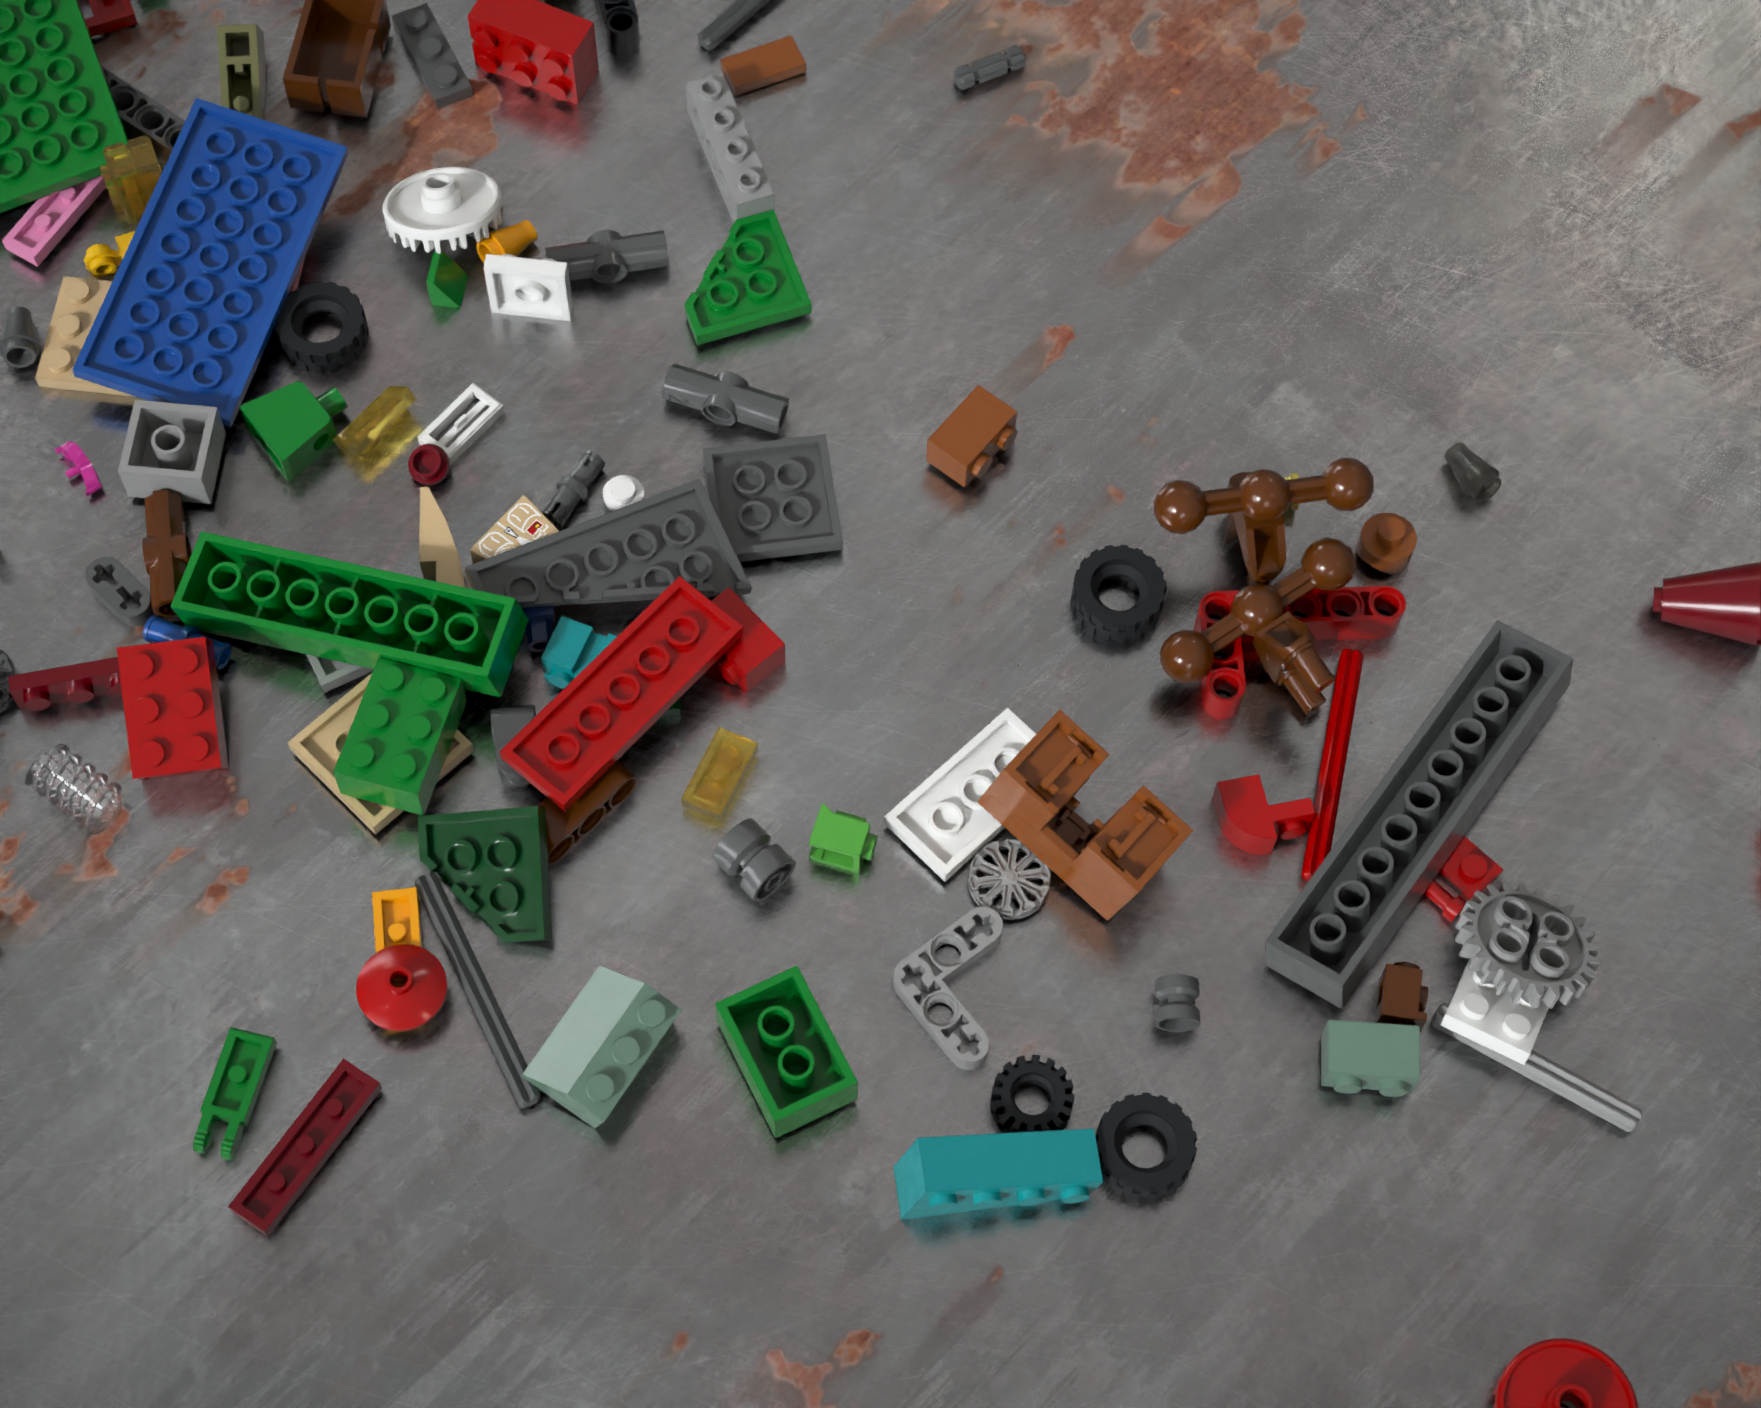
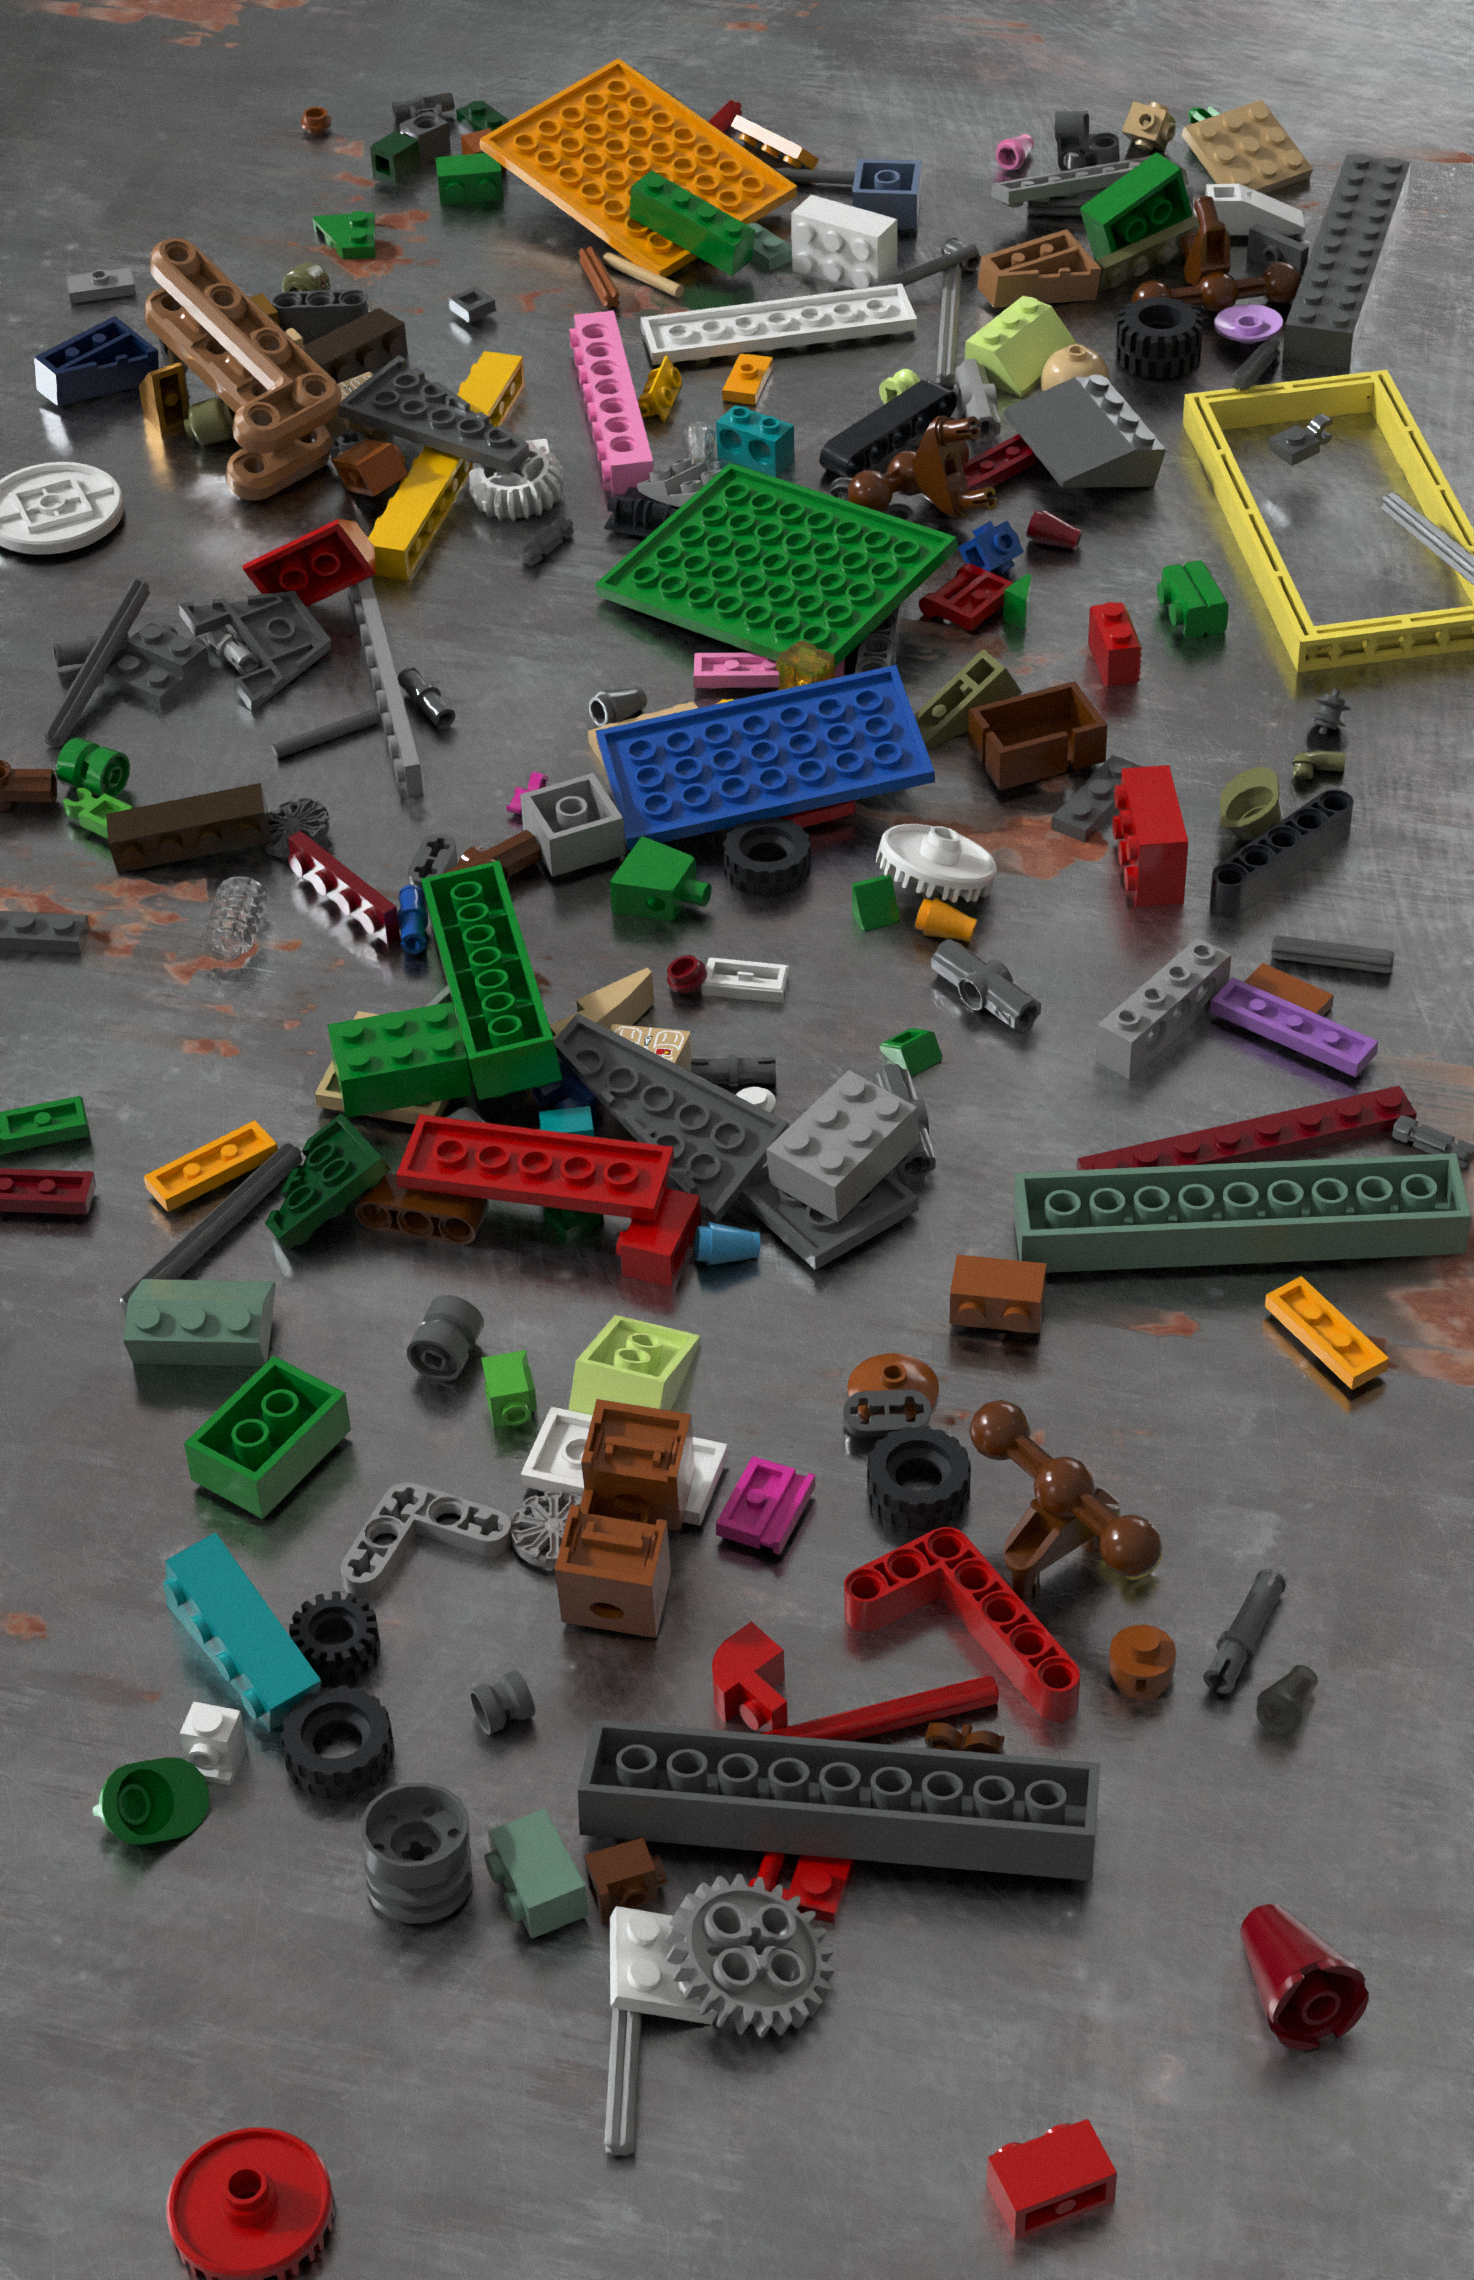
camera: 65 degrees right, 20 degrees down
red brick [117,637,229,780] -> none
clear yellow plate [333,386,417,454] -> none
red dish [356,944,448,1031] -> none
white plate [483,254,573,321] -> none
clear yellow plate [681,727,758,822] -> none
green plate [684,209,812,345] -> none
reddish brown connector [1160,537,1356,715] -> none
none -> green piece [92,1757,209,1845]
none -> white brick [180,1702,248,1786]
none -> dark grey wheel [361,1782,473,1924]
none -> yellowish green slope [568,1315,701,1415]
none -> dark azure cone [694,1222,760,1266]
none -> dark pink plate [715,1456,816,1555]
none -> light grey brick [766,1070,920,1222]
none -> dark grey beam [843,1389,931,1438]
none -> dark orange dish [847,1353,939,1422]
none -> green slope [879,1028,942,1076]
none -> reddish brown piece [925,1722,1005,1754]
none -> sand green brick [1013,1153,1471,1273]
none -> dark red plate [1077,1085,1417,1170]
none -> dark grey pin [1203,1569,1286,1694]
none -> medium lavender plate [1210,977,1379,1077]
none -> light orange plate [1265,1276,1389,1390]

